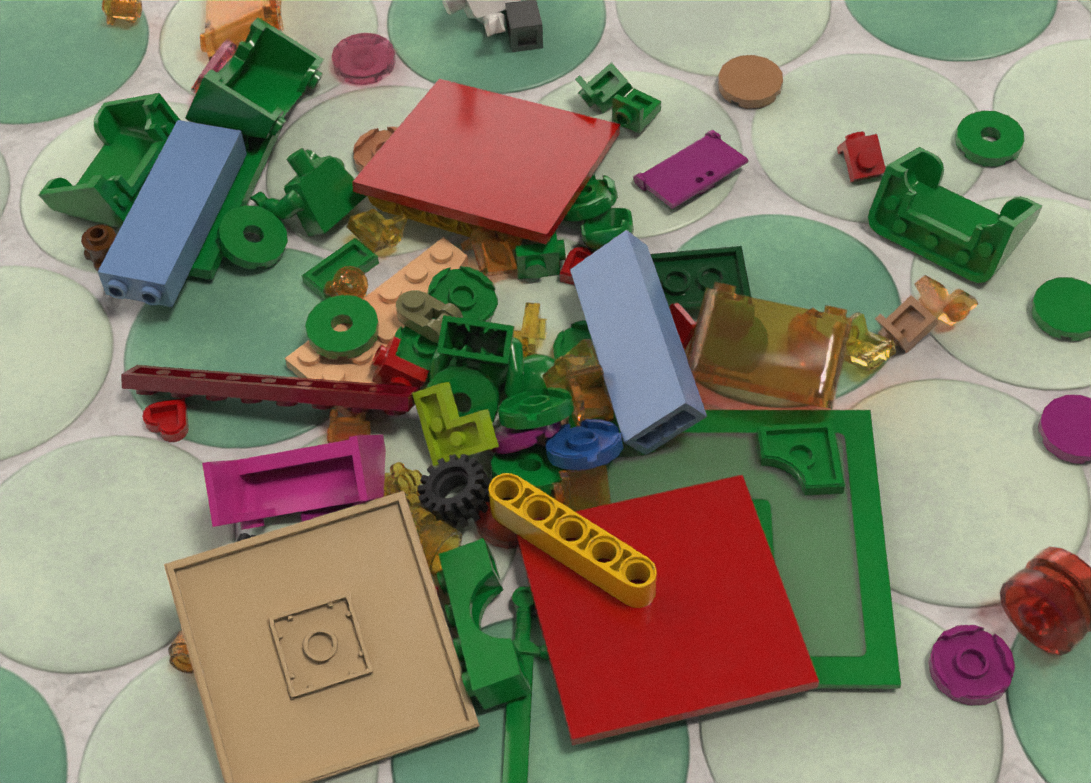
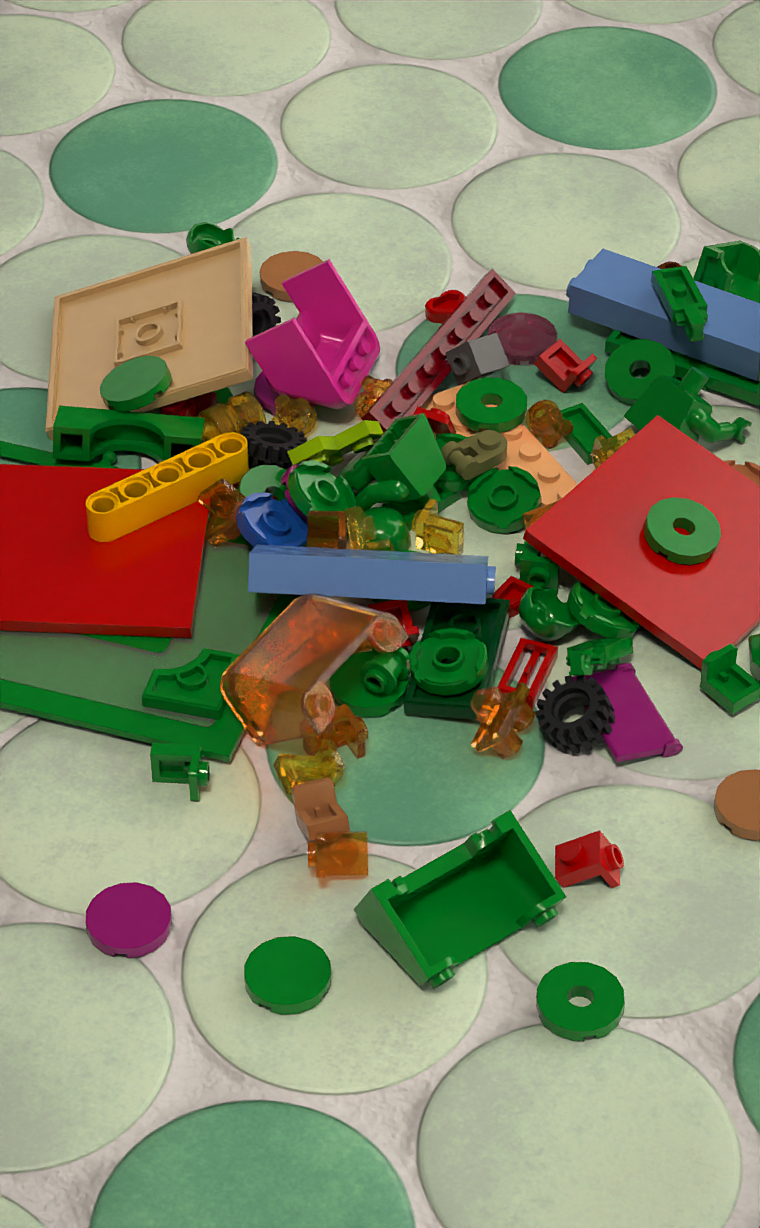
camera: 105 degrees right, 10 degrees down
none -> green tile [100,356,172,412]
none -> green bracket [150,742,210,801]
none -> green hair [186,222,240,254]
none -> medium nougat tile [259,251,323,302]
none -> green tile [409,628,489,696]
none -> dark grey brick [445,333,510,385]
none -> clear orange hips [471,682,536,759]
none -> clear pink tile [488,312,557,365]
none -> red tile [495,637,558,710]
none -> red bracket [533,339,598,393]
none -> black tyre [535,675,615,754]
none -> green hinge [566,637,633,676]
none -> green tile [643,497,721,565]
none -> green hinge [651,266,708,342]

